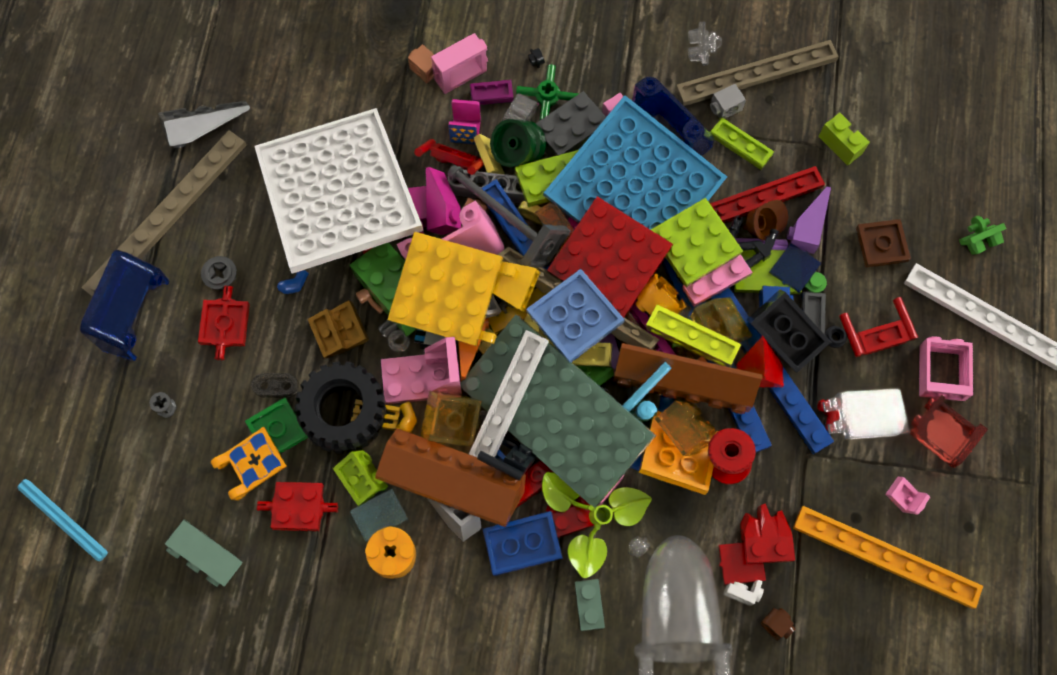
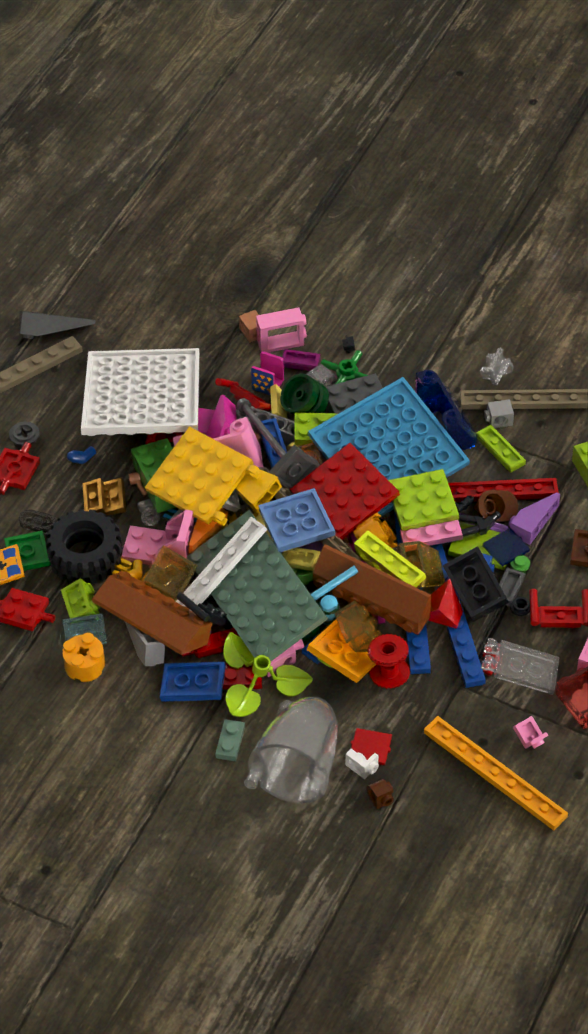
camera: 20 degrees right, 20 degrees down
red plate [740,504,795,564] -> none

